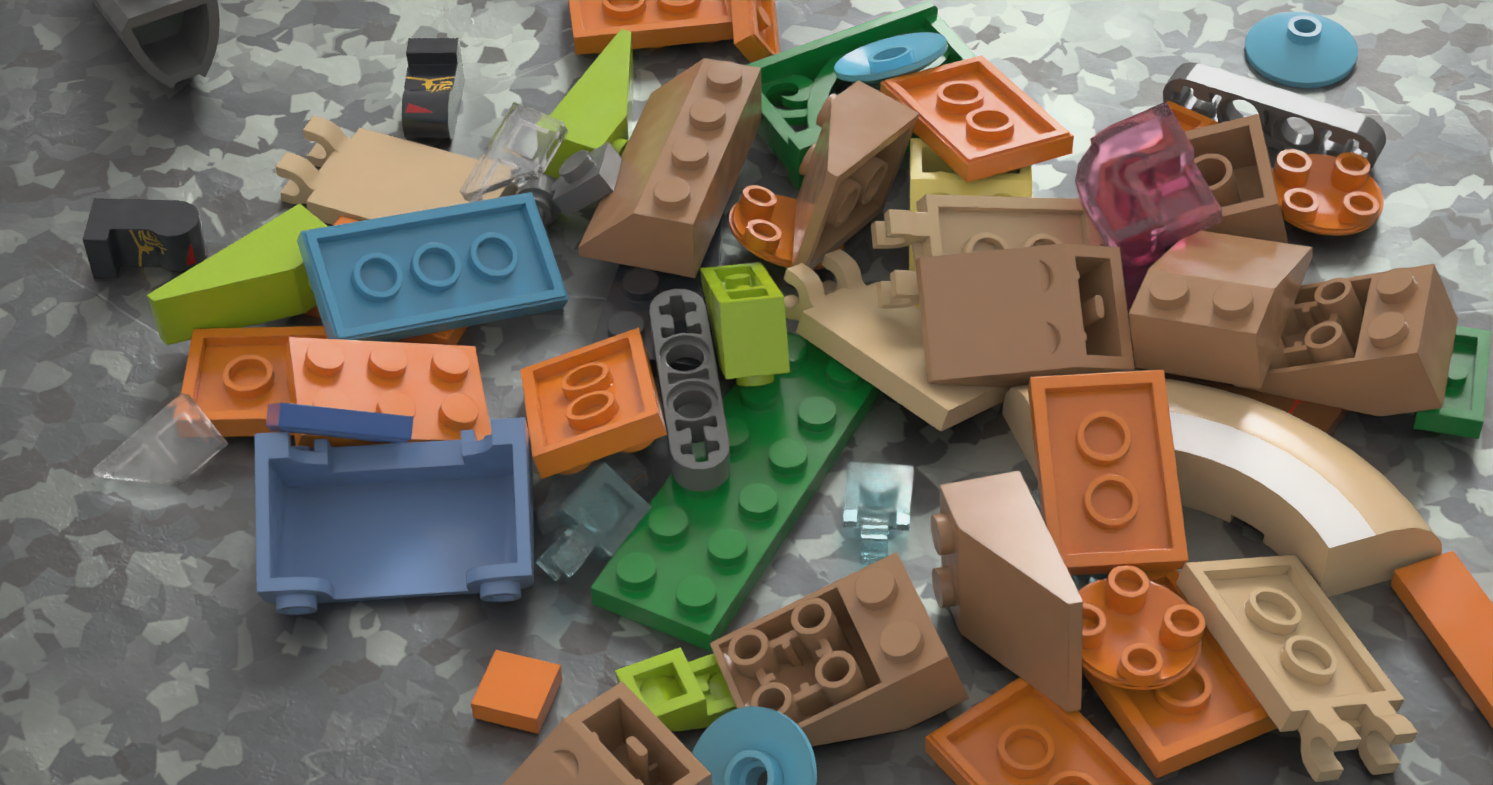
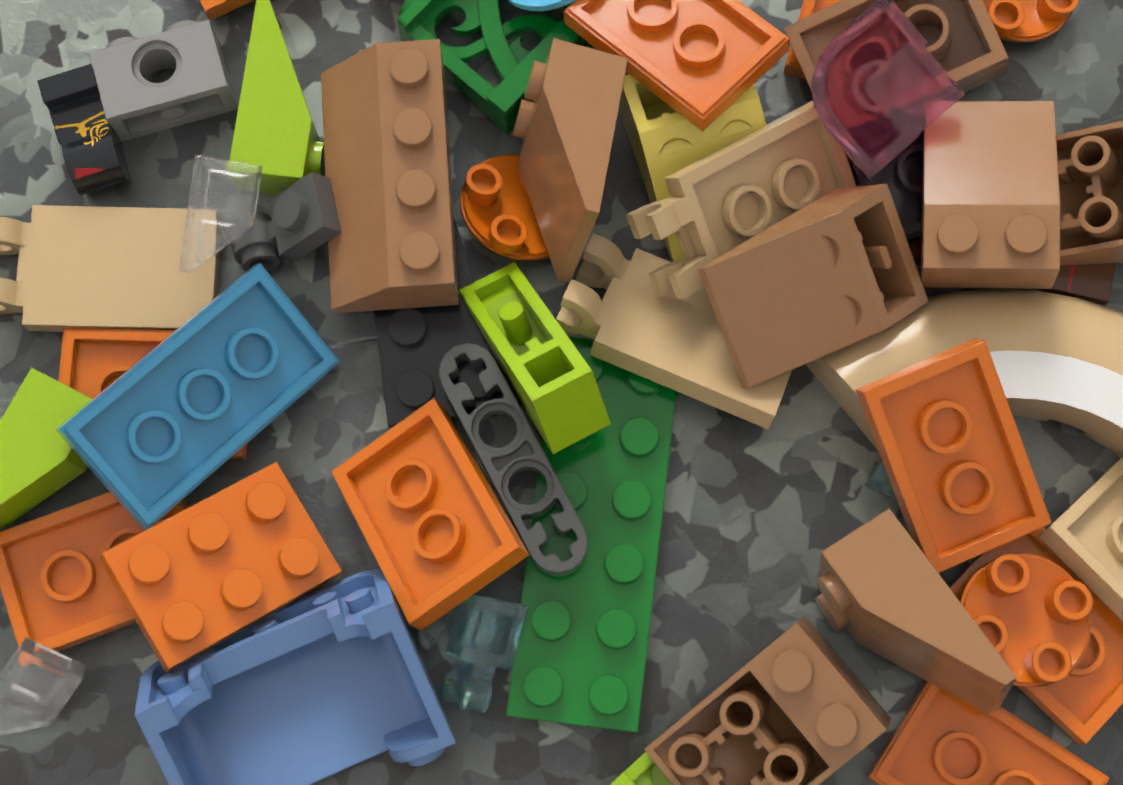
camera: 20 degrees left, 30 degrees up
blue tile [266,402,413,443] -> none
clear light blue plate [844,462,913,564] -> none
none -> light grey brick [89,19,238,142]

